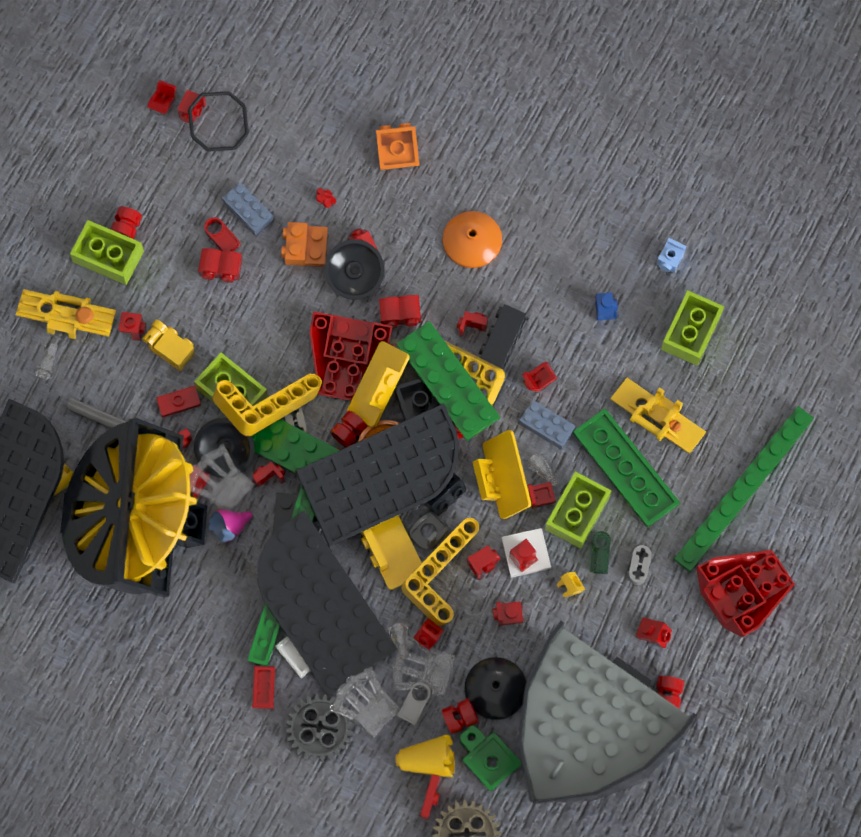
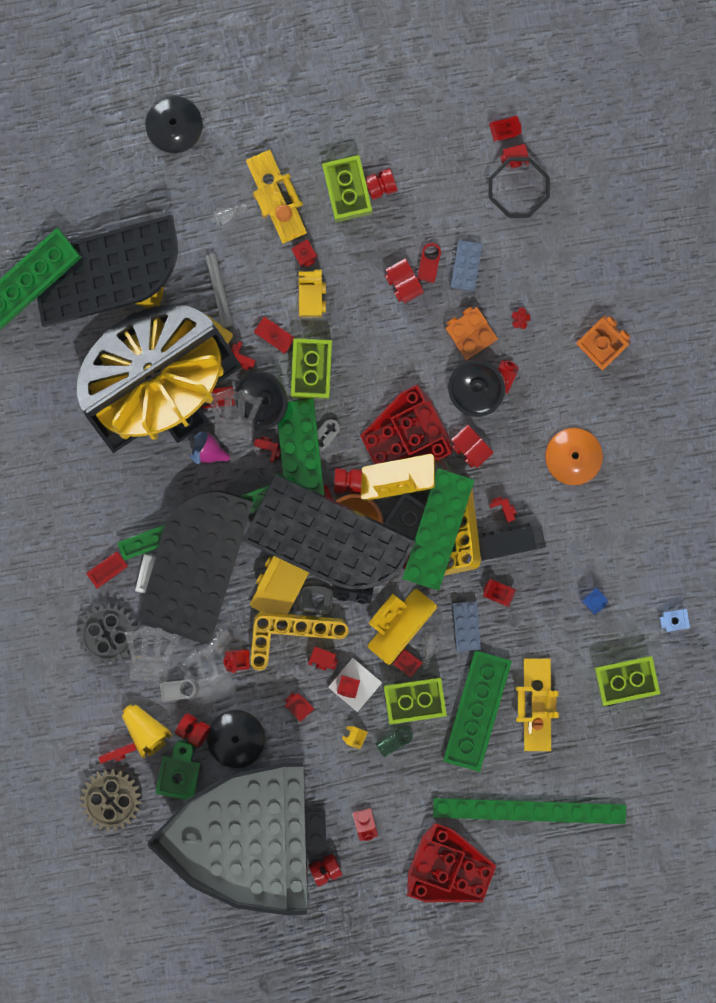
camera: 55 degrees right, 15 degrees up
yellow beam [213,374,322,436] -> none
light grey beam [628,545,651,585] -> none

